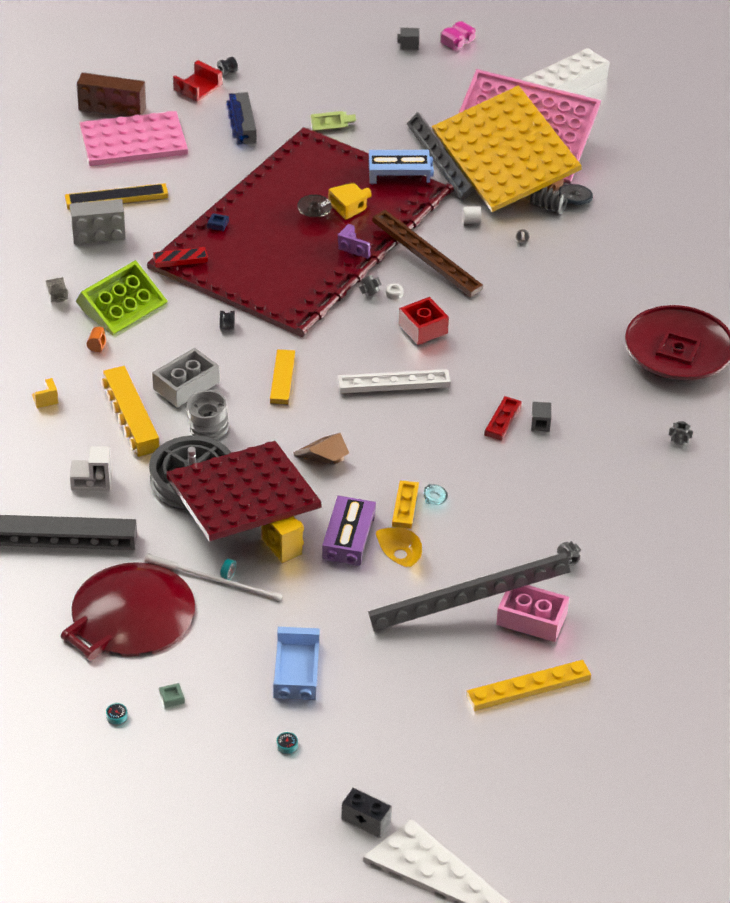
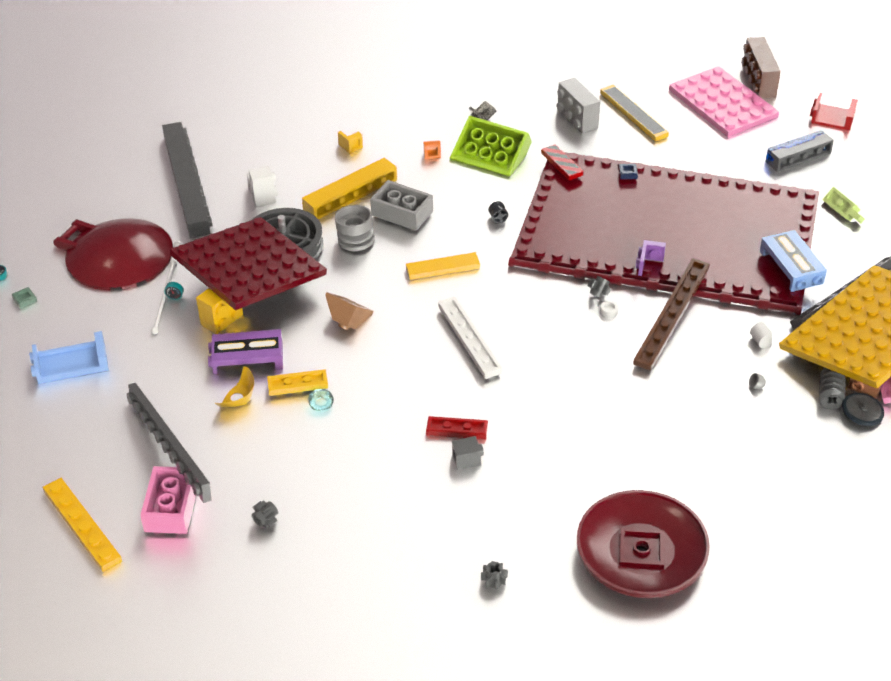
camera: 75 degrees right, 0 degrees up
black wheel [217,56,238,76] -> none
clear smoke dish [297,195,332,217] -> none
yellow torso [328,183,372,219] -> none
red brick [398,297,449,345] -> none

